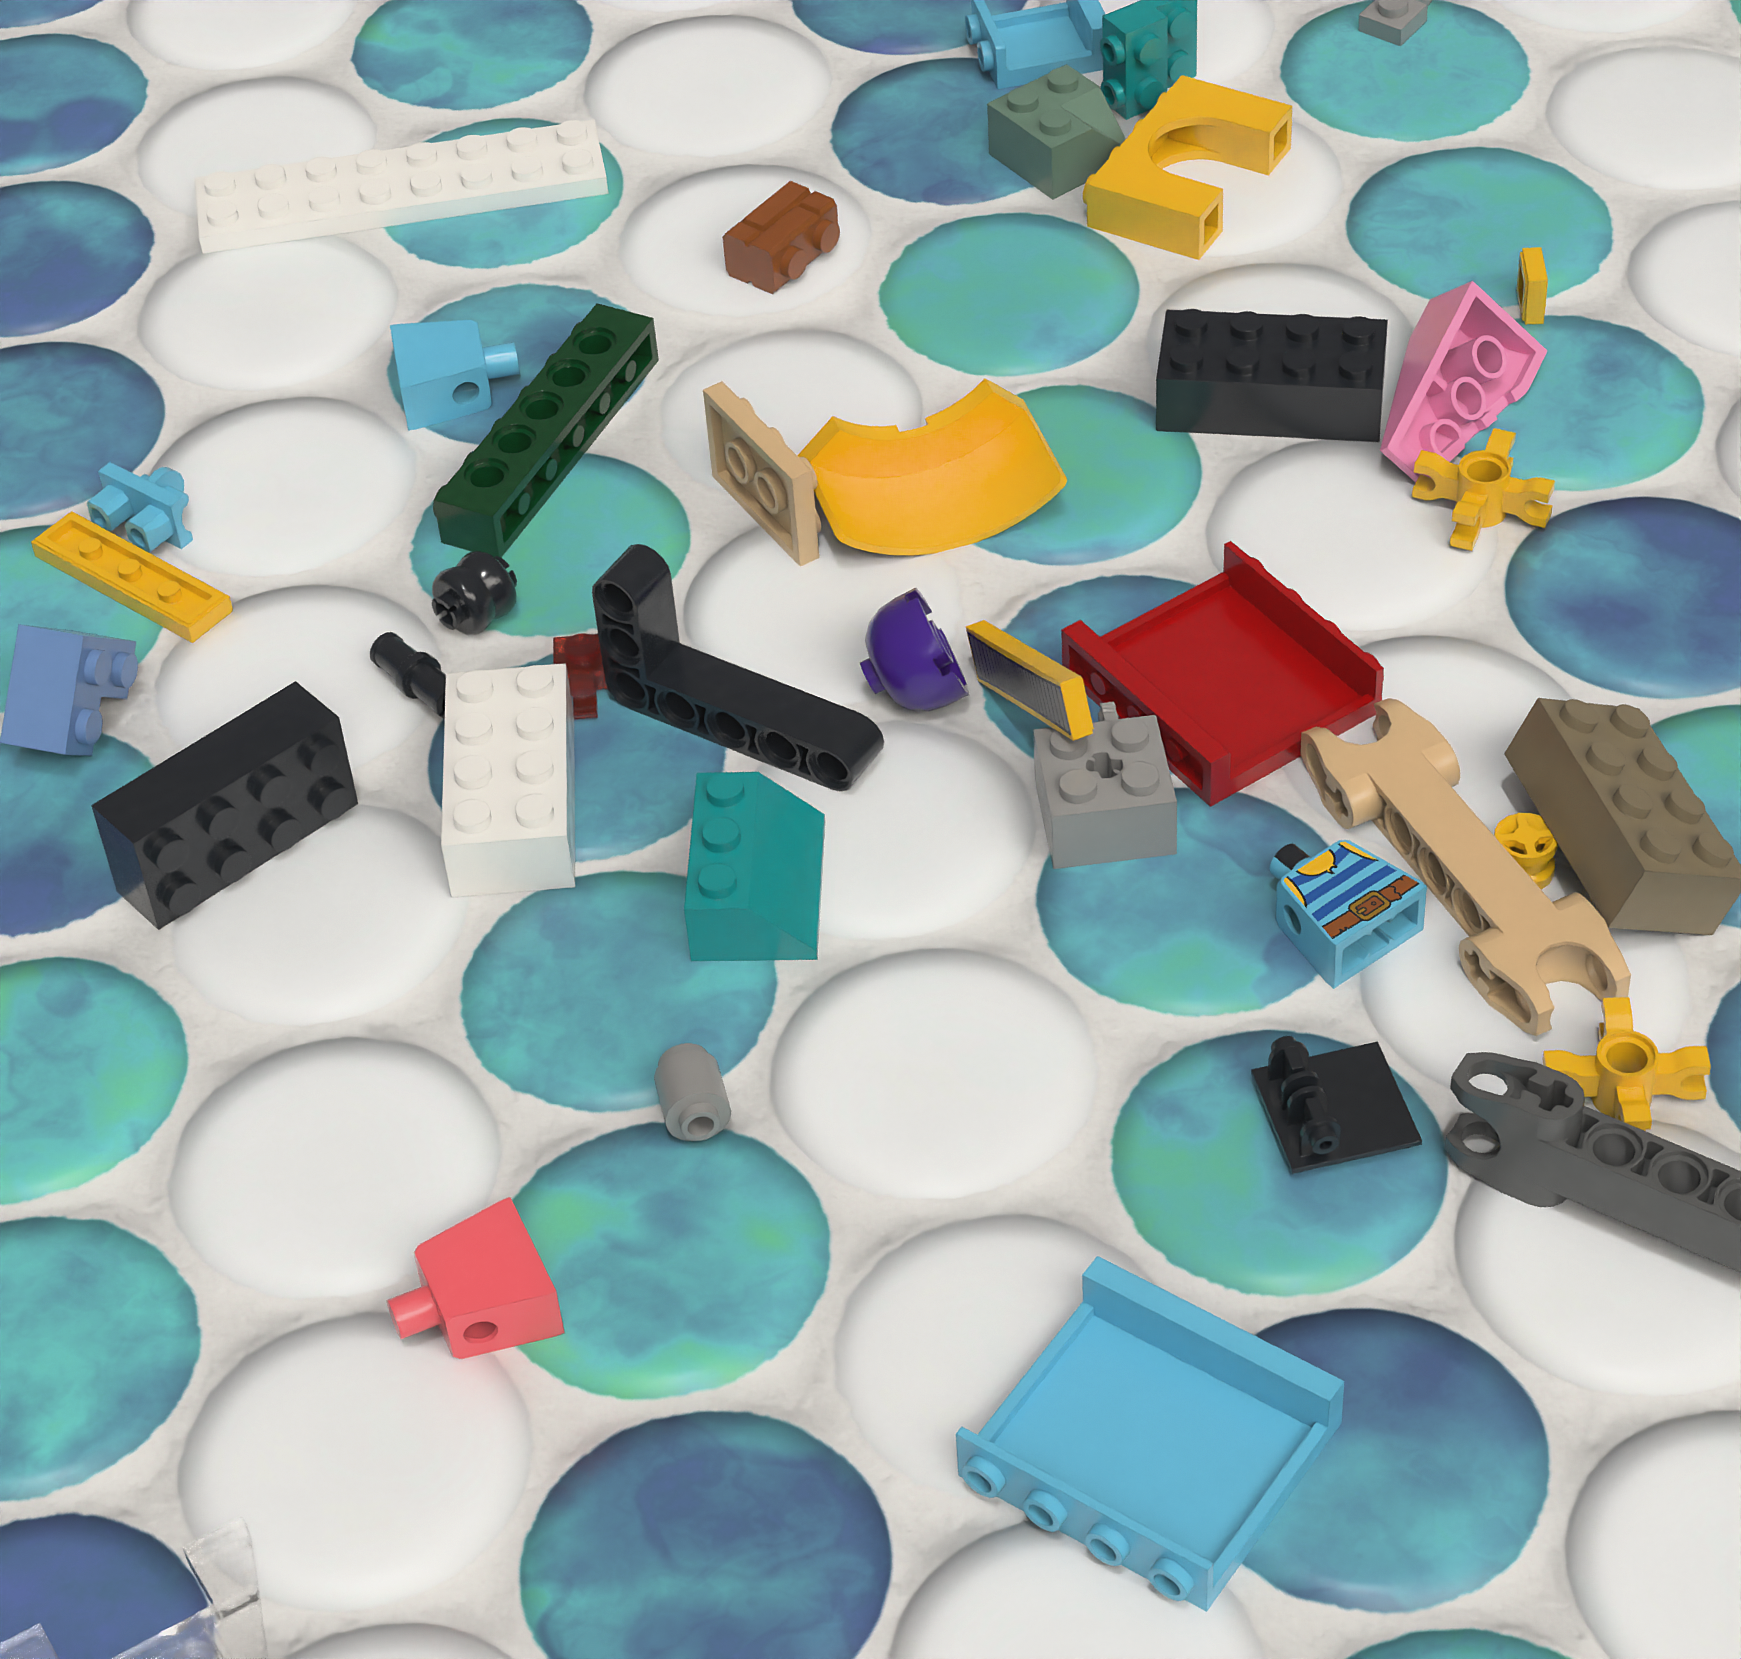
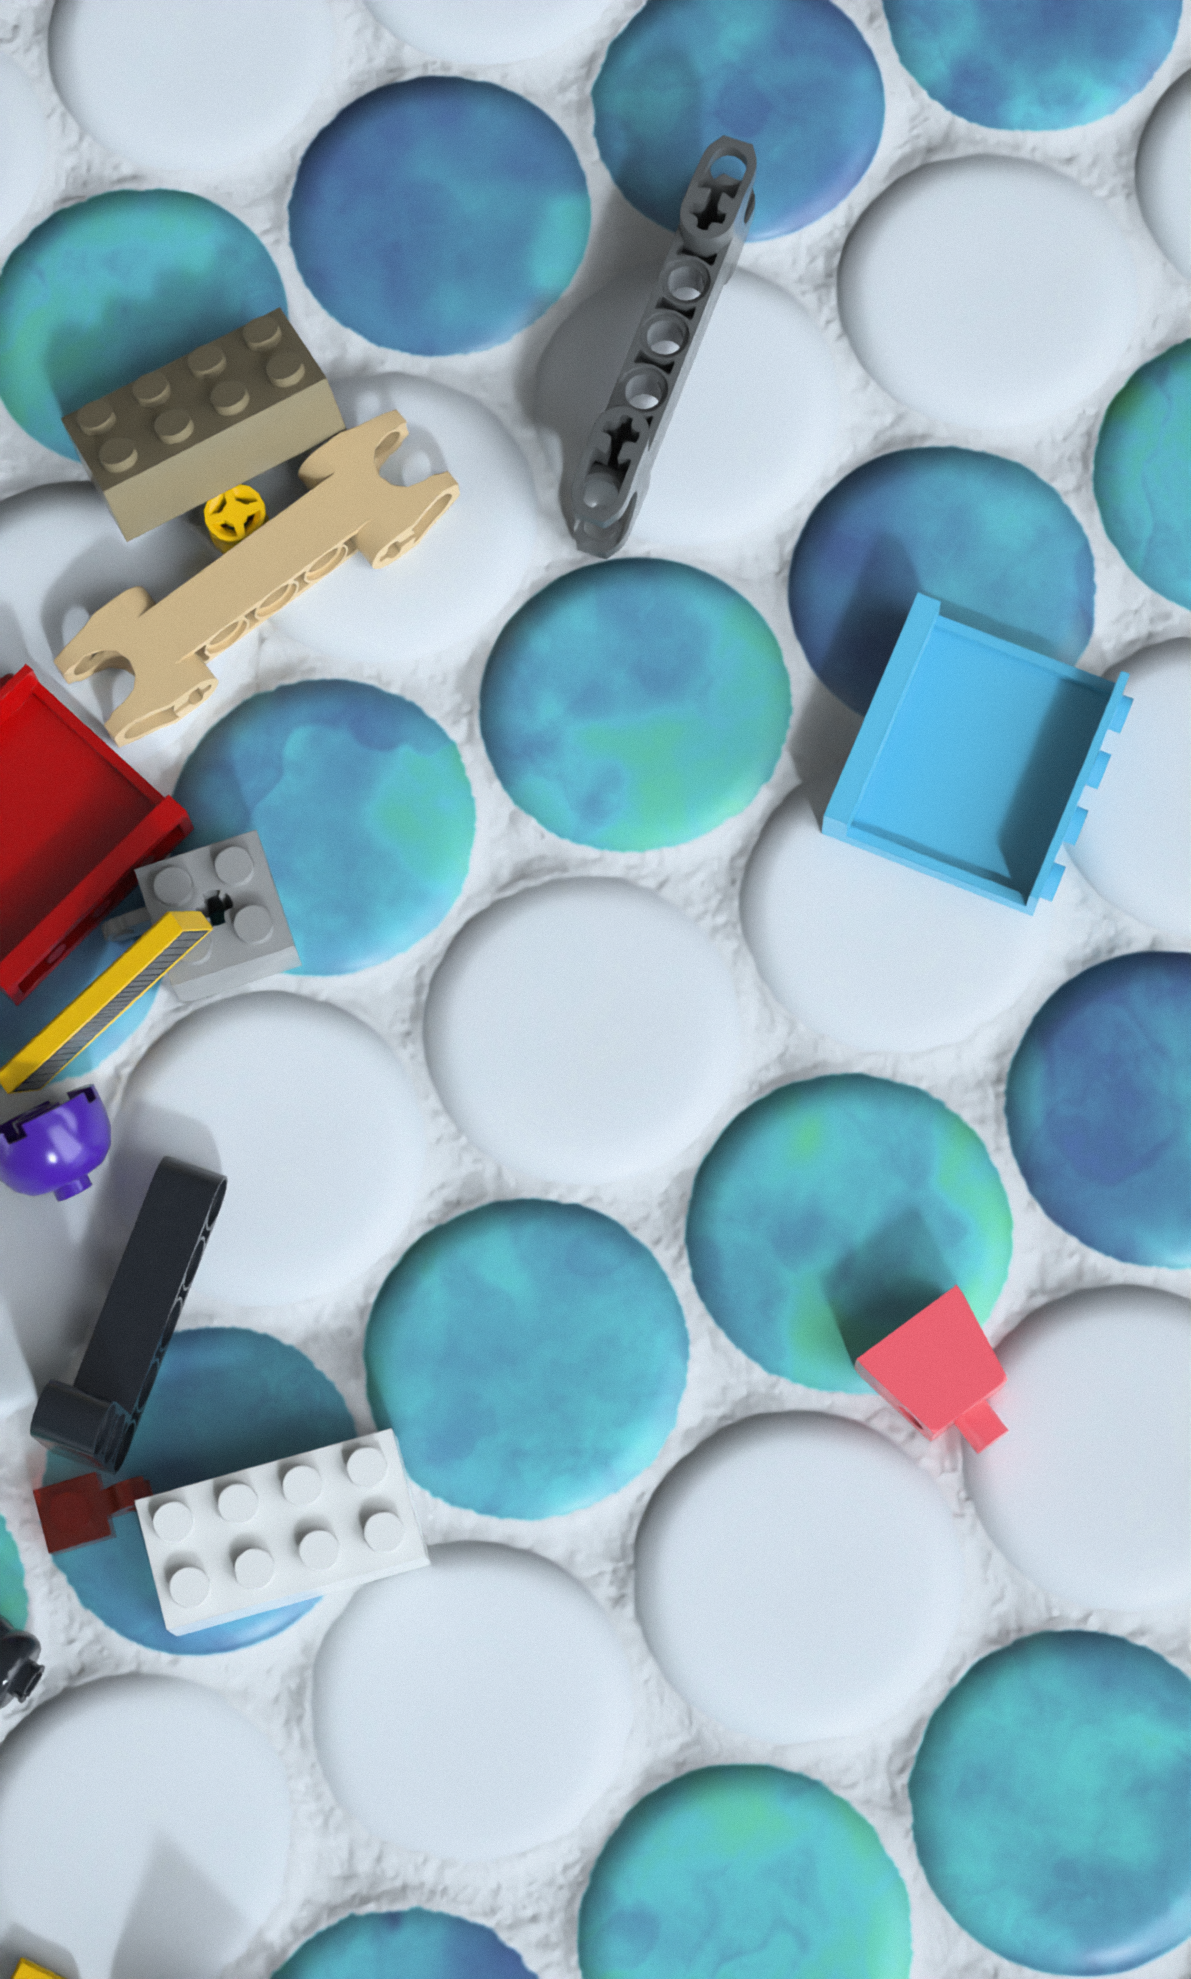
camera: 100 degrees left, 30 degrees up
black brick [91,681,358,930] -> none
black pin [370,632,446,719] -> none
light grey brick [654,1043,731,1141] -> none
teal slope [684,772,825,961] -> none
black hinge [1251,1036,1422,1174] -> none
medium azure torso [1270,840,1427,989] -> none
yellow pin [1542,997,1711,1131] -> none

